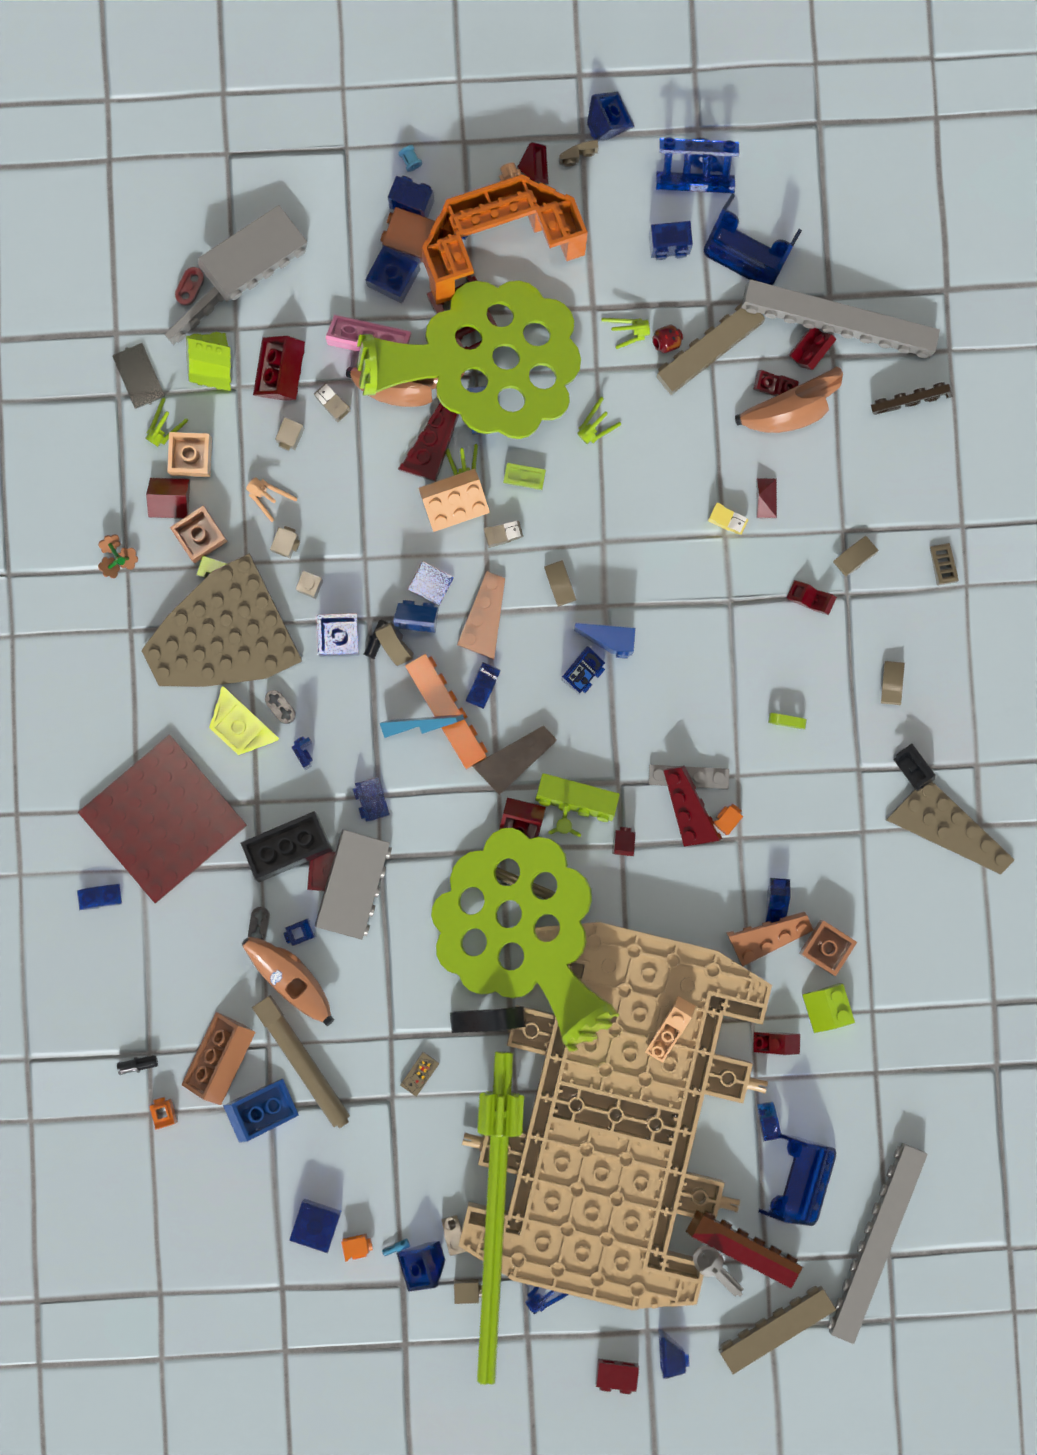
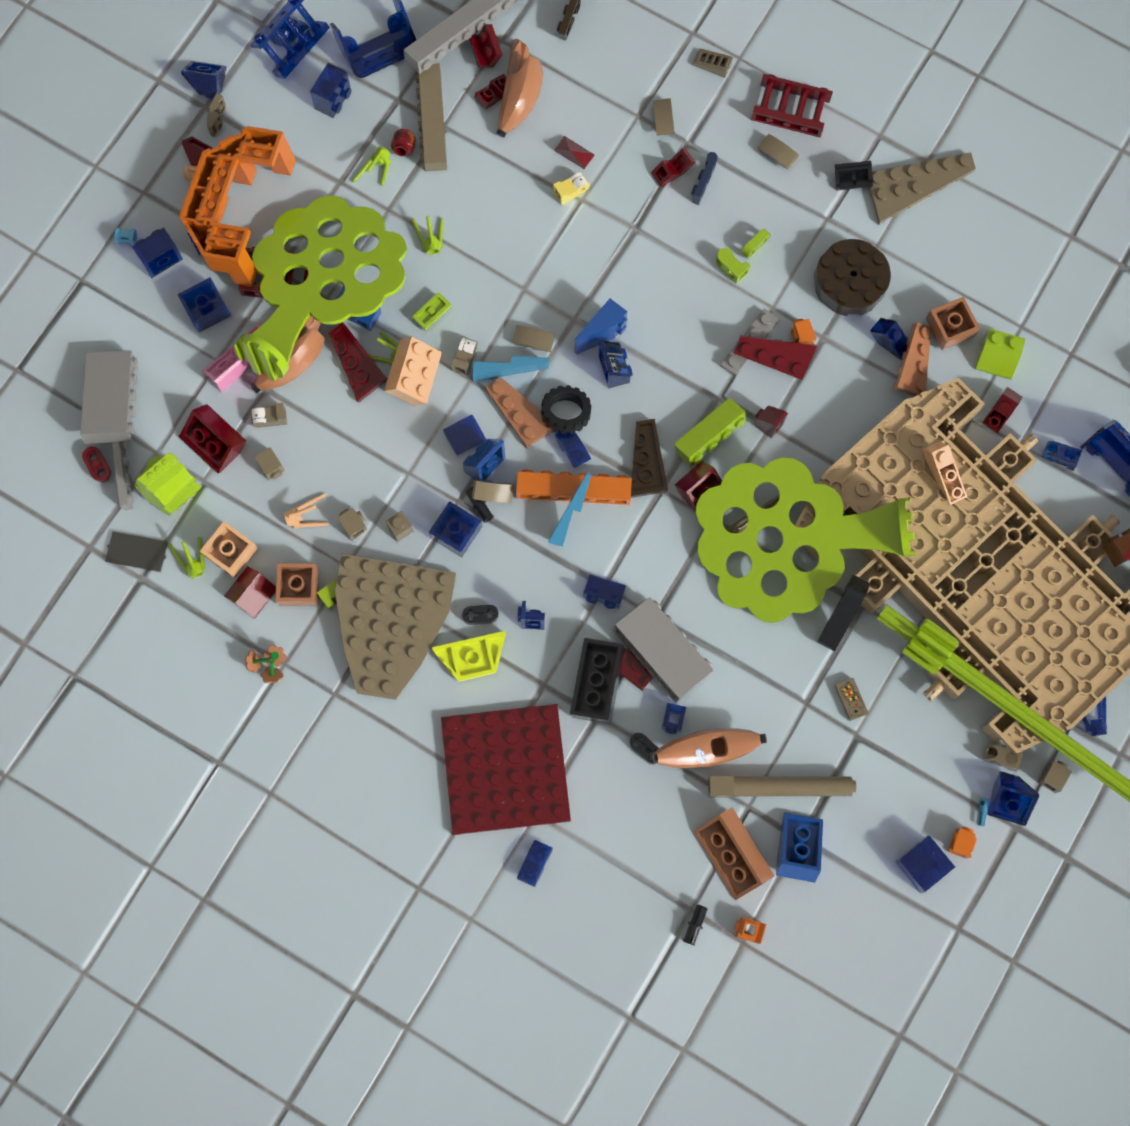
camera: 55 degrees left, 10 degrees down
dark orange panel [380,207,435,263] -> none
lime plant [548,805,581,837] -> none
none -> dark azure slope [473,356,549,382]
none -> black tyre [541,385,591,434]
none -> dark blue plate [691,152,718,205]
none -> lime leg [716,248,751,284]
none -> dark red fence [751,74,833,138]
none -> dark brown piece [814,239,891,316]

